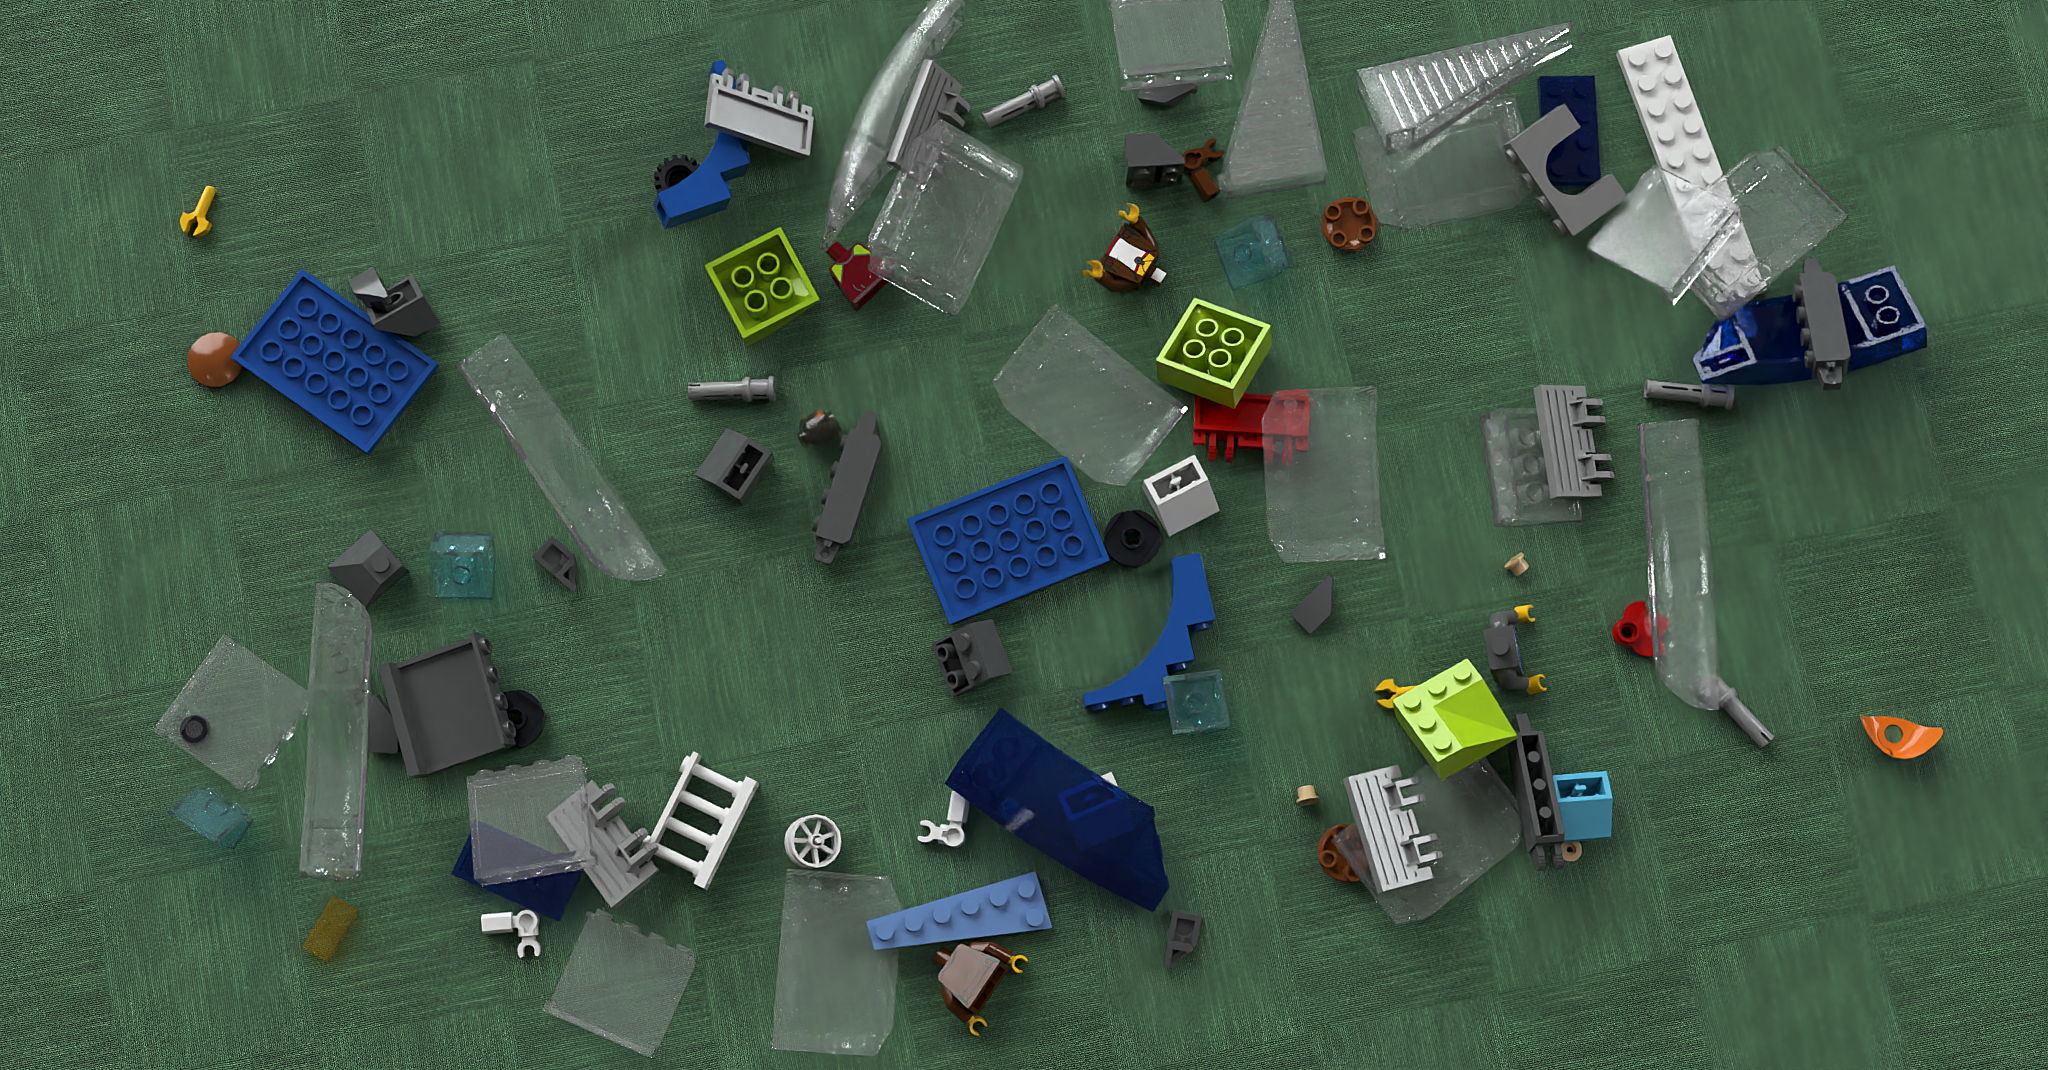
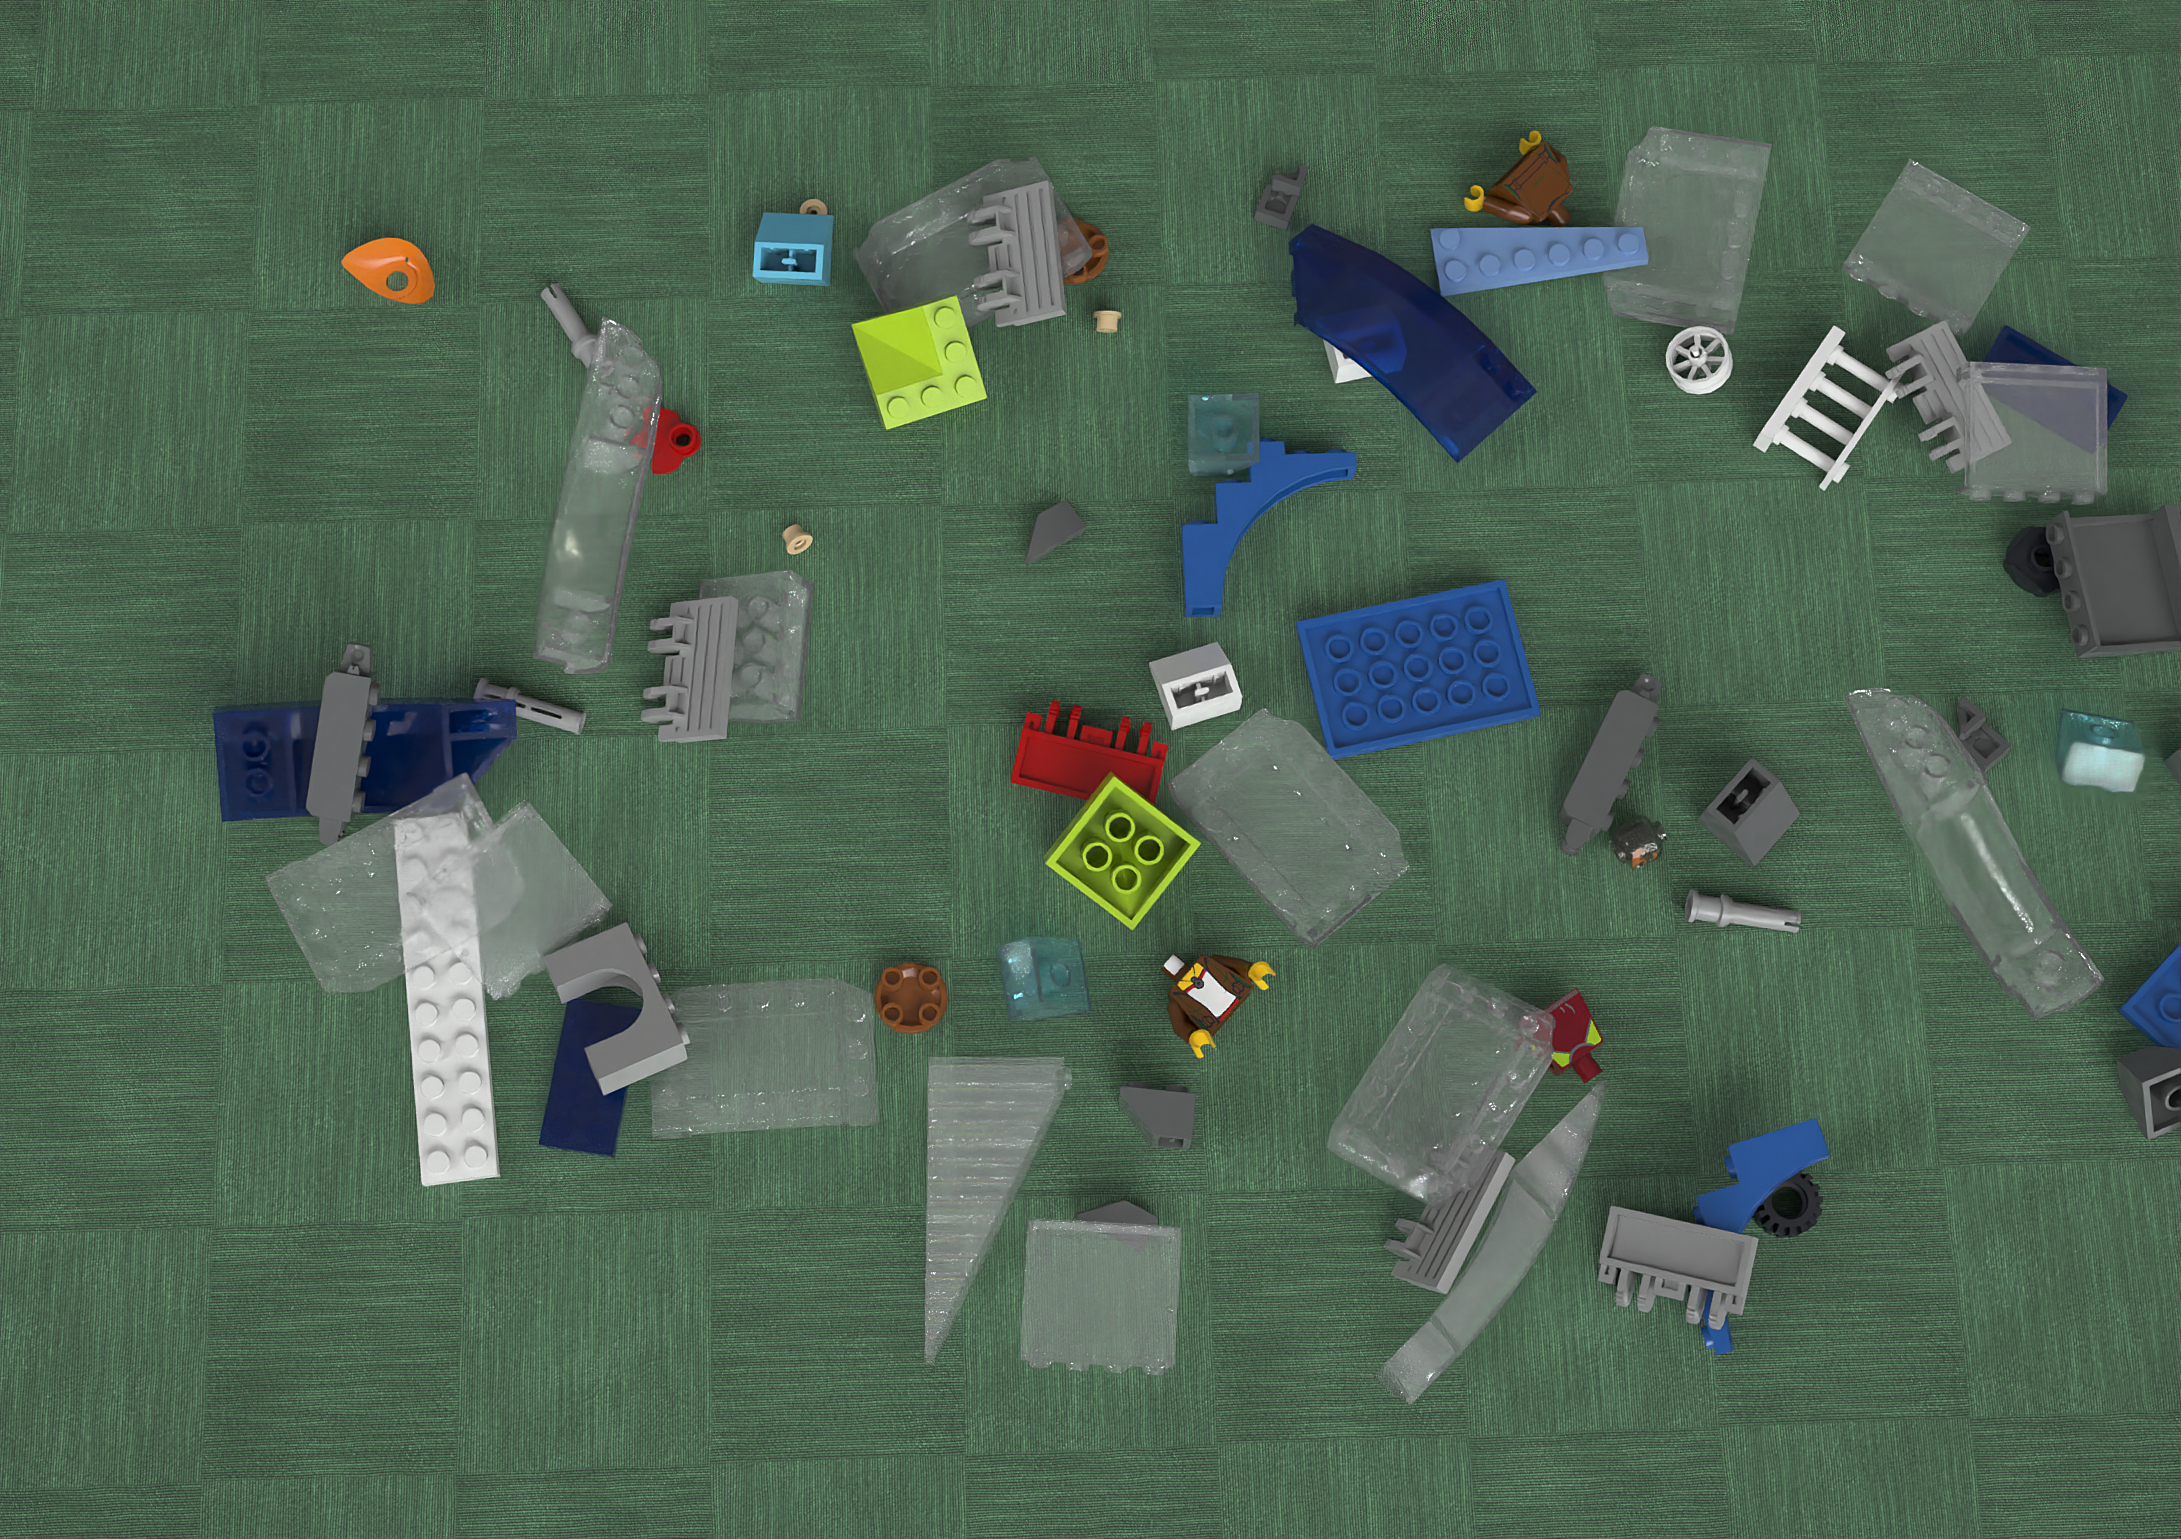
camera: 170 degrees left, 5 degrees down
white bar [481,909,541,957] -> none
lime slope [704,227,820,347] -> none
white bar [918,791,971,848] -> none
dark grey slope [931,619,1013,698] -> none
light grey pin [982,74,1066,129] -> none
black plate [1104,510,1161,568] -> none
reddish brown bar [1182,138,1224,203] -> none
clear slope [1262,386,1385,563] -> none
clear slope [1357,22,1573,155] -> none
yellow bar [1374,679,1418,710] -> none
dark grey torso [1484,605,1547,695] -> none
dark grey hinge [1506,713,1564,871] -> none

